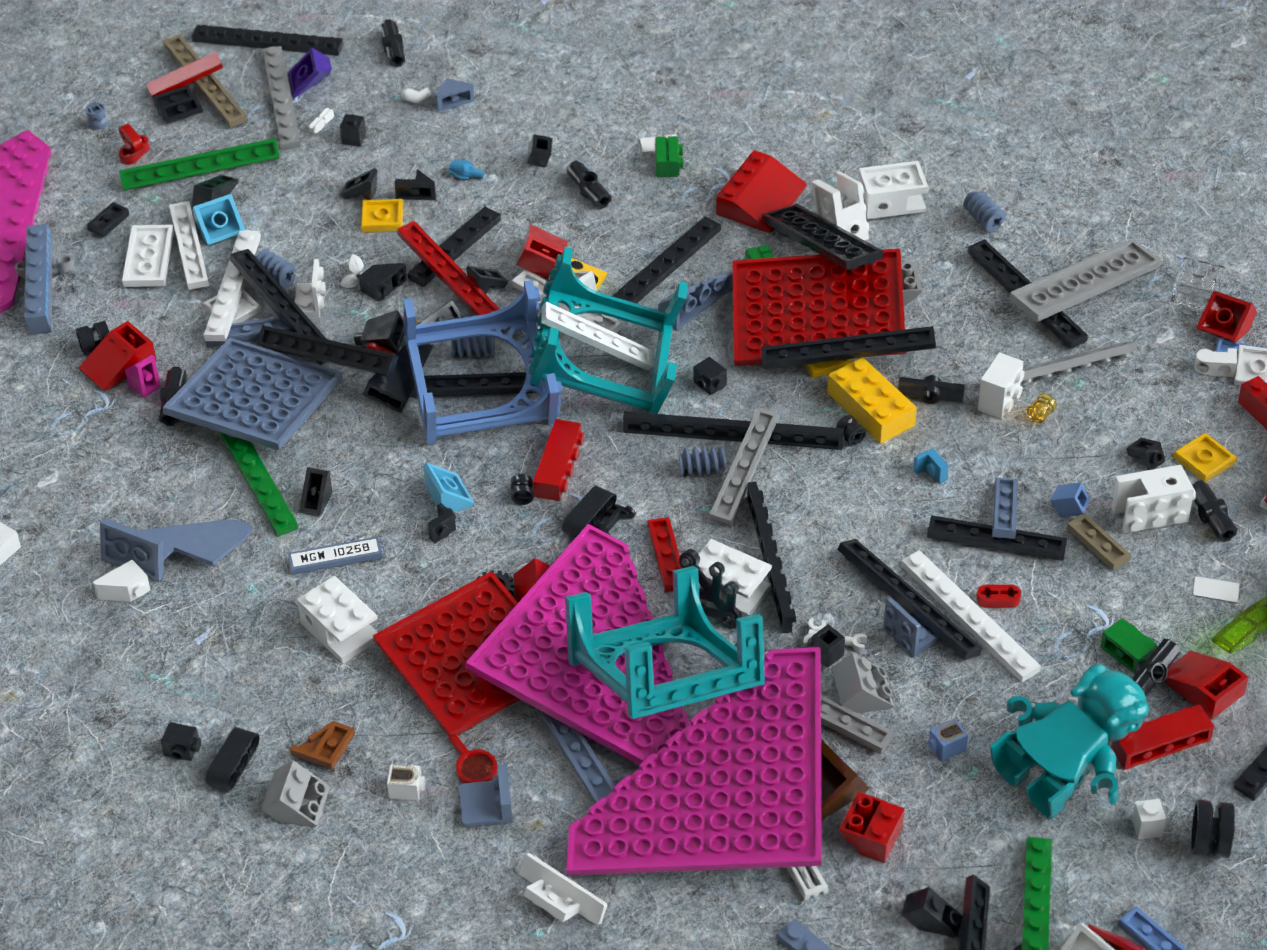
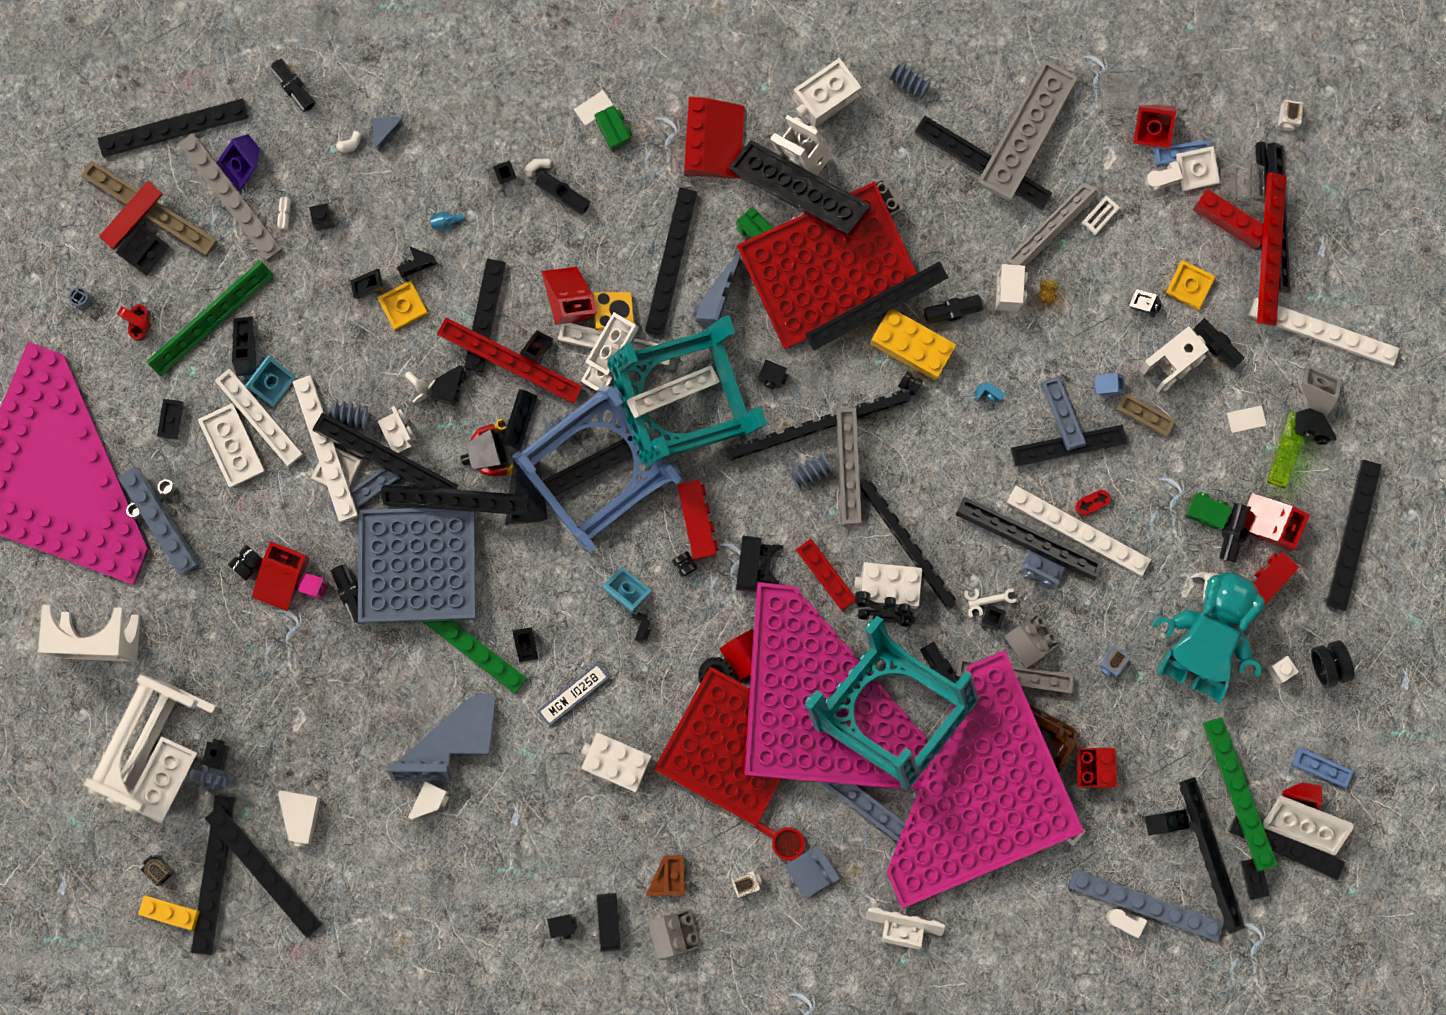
camera: 30 degrees left, 35 degrees up
none -> white arm [525,159,550,177]
none -> white tile [1081,195,1120,236]

